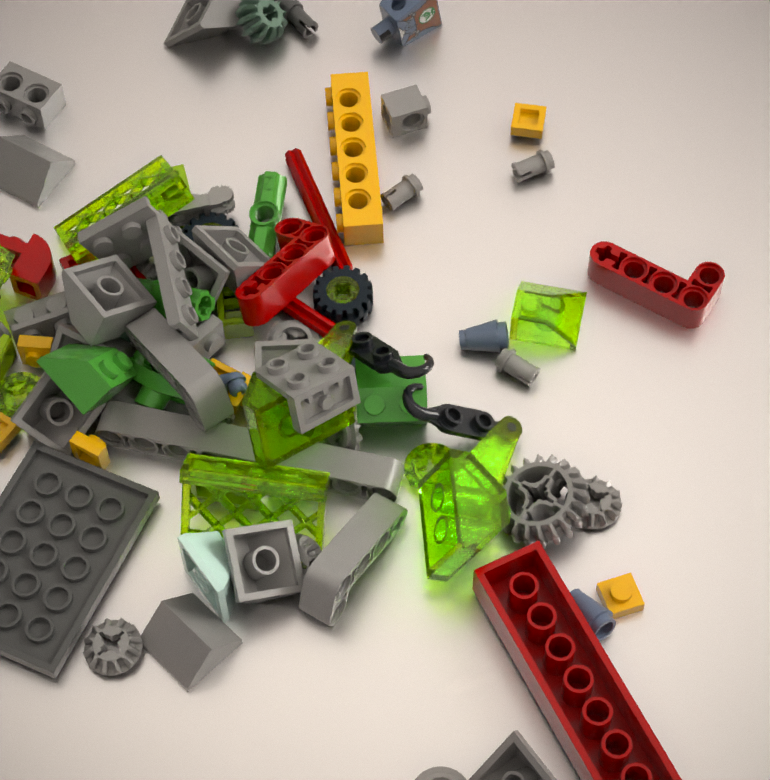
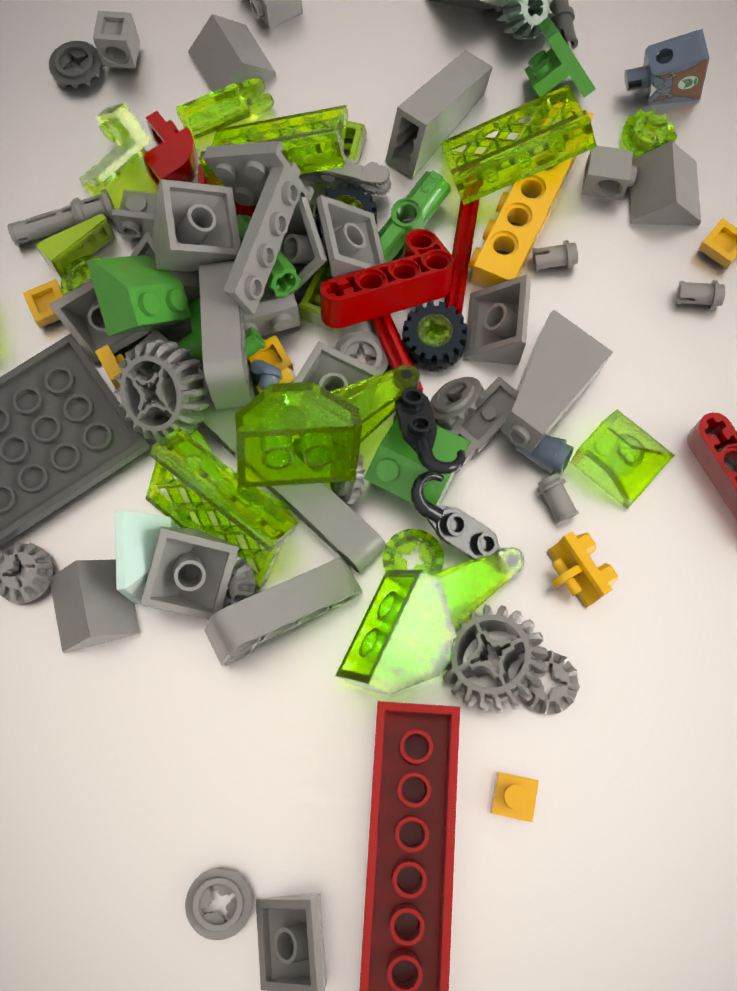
camera: 30 degrees right, 15 degrees up
yellow plate [17,335,54,368] -> none
light grey bracket [255,340,361,434] -> none
sand blue cone [570,589,616,642] -> none
none -> light grey gear [114,339,210,442]
none -> clear neon green hinge [176,77,274,140]
none -> light grey slope [385,50,493,179]
none -> light grey gear [430,377,484,425]
none -> clear neon green fence [440,85,597,205]
none -> light grey hinge [450,377,516,473]
none -> light grey slope [464,274,531,365]
none -> light grey slope [501,310,613,454]
none -> bright green bracket [524,16,596,98]
none -> yellow hips [547,532,619,608]
none -> clear neon green gear [622,108,677,156]
none -> light grey slope [628,141,701,225]

